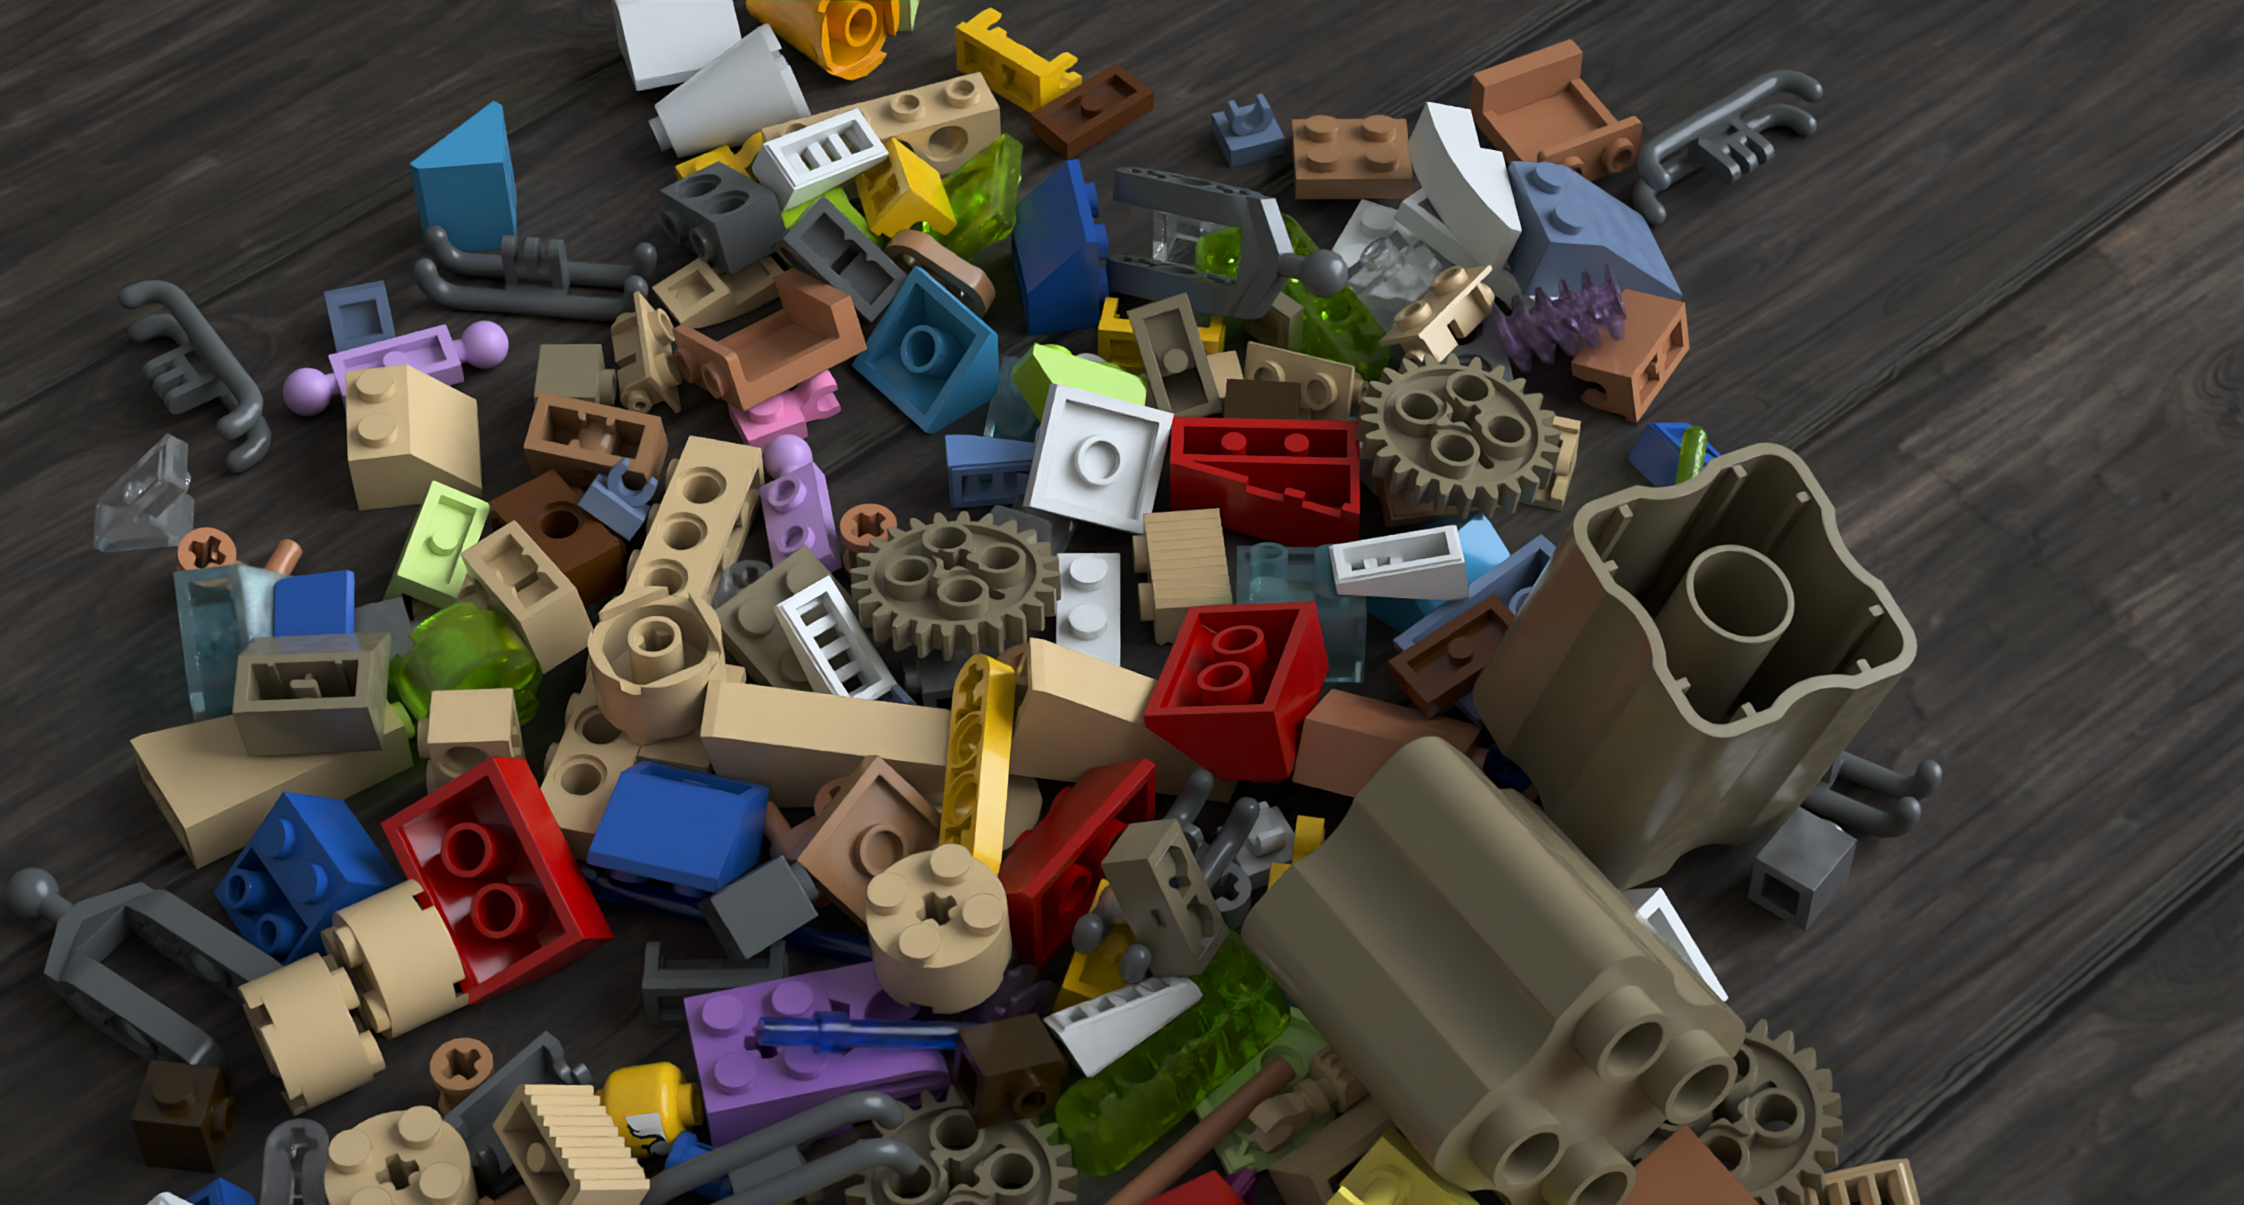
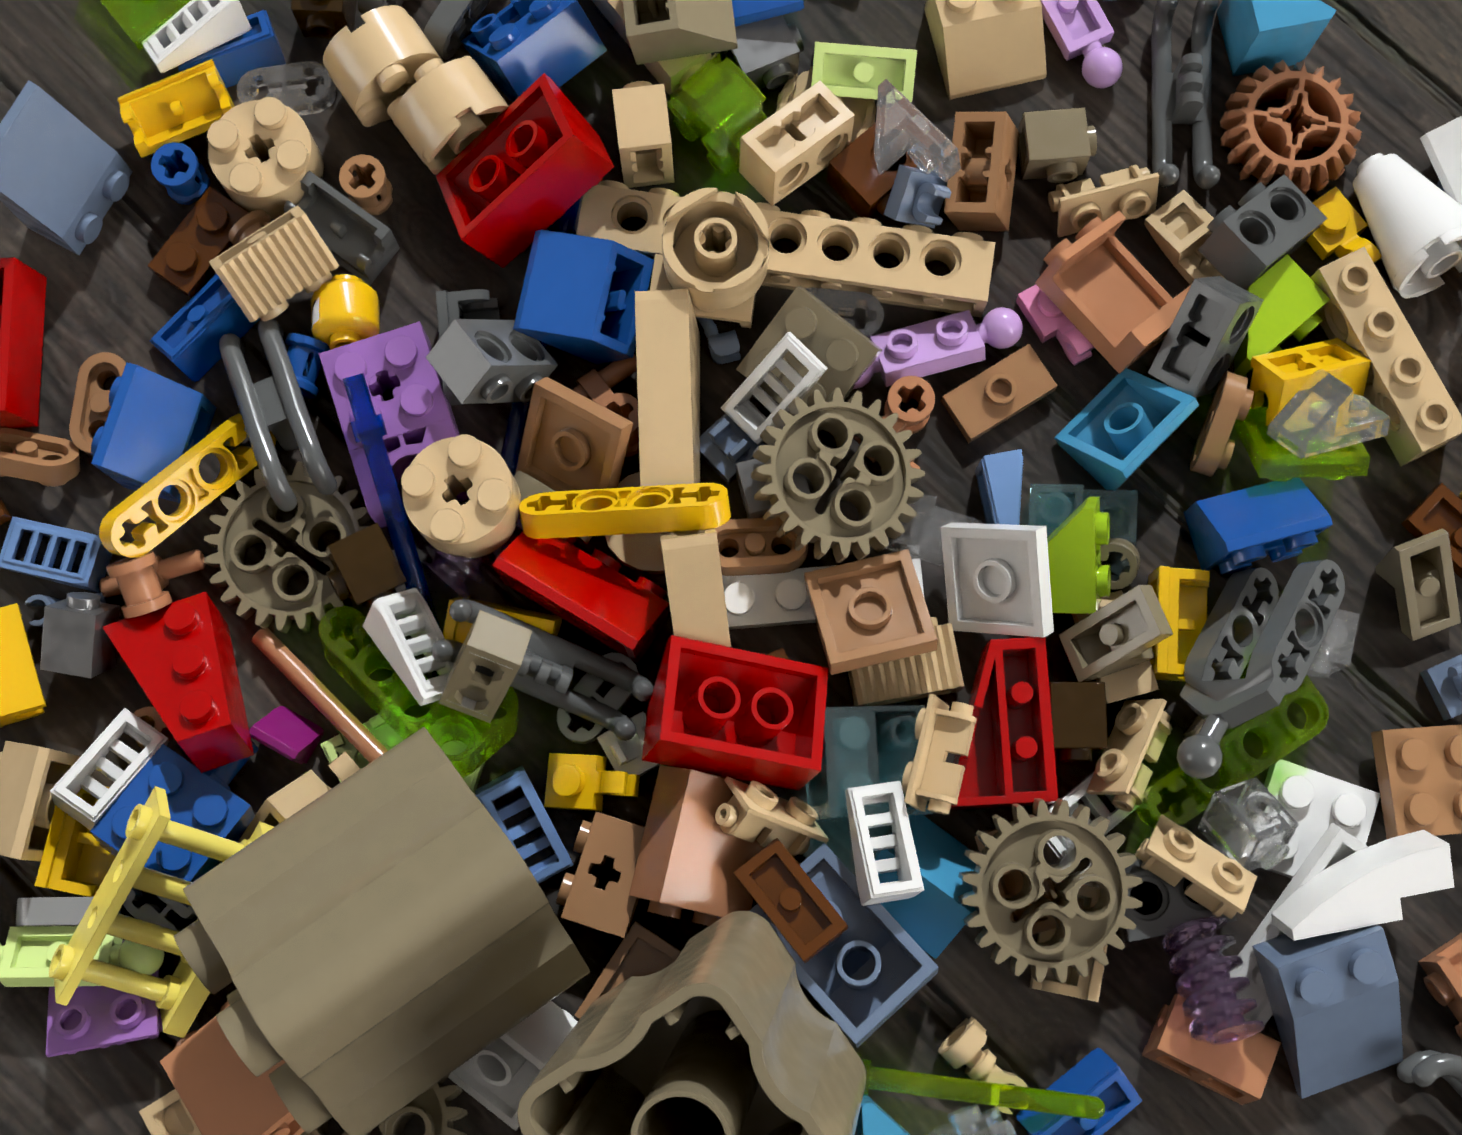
camera: 85 degrees right, 30 degrees up
white slope [752,108,889,212] -> none
none -> tan hinge [715,776,829,857]
none -> medium nougat plate [804,549,938,675]
none -> clear slope [874,79,961,183]
none -> tan hinge [902,694,977,815]
none -> medium nougat plate [941,344,1058,443]
none -> nougat gear [1220,60,1362,195]
none -> clear slope [1267,369,1391,459]
none -> dark tan slope [1375,528,1461,641]

